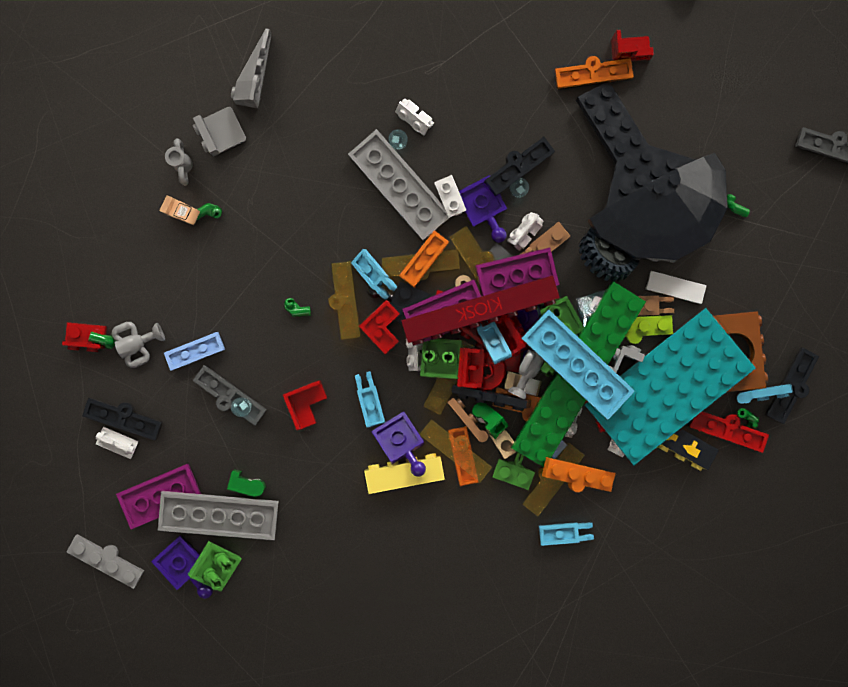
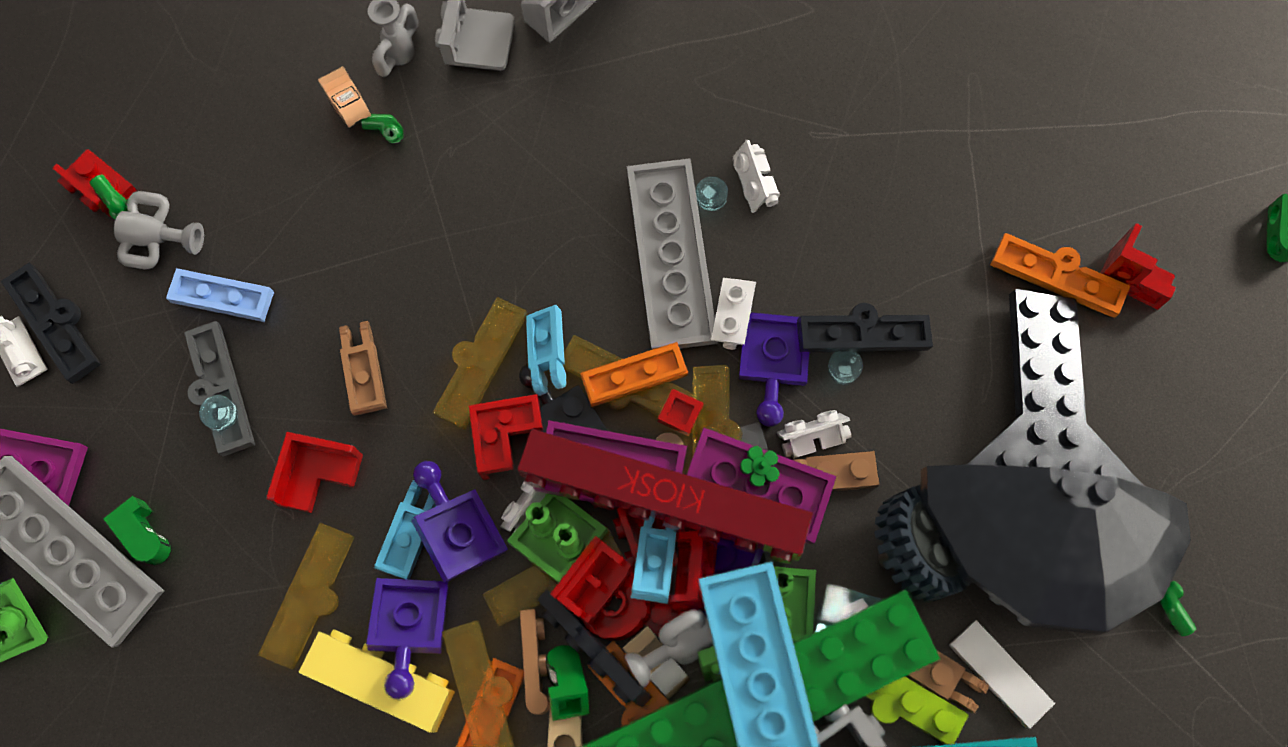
camera: 40 degrees right, 15 degrees down
green arm [284,298,311,317] -> none
none -> clear yellow hinge [258,523,354,669]
none -> medium nougat hinge [339,321,387,416]
none -> dark purple plate [411,461,508,583]
none -> red plate [657,389,704,437]
none -> green plant [740,446,780,487]

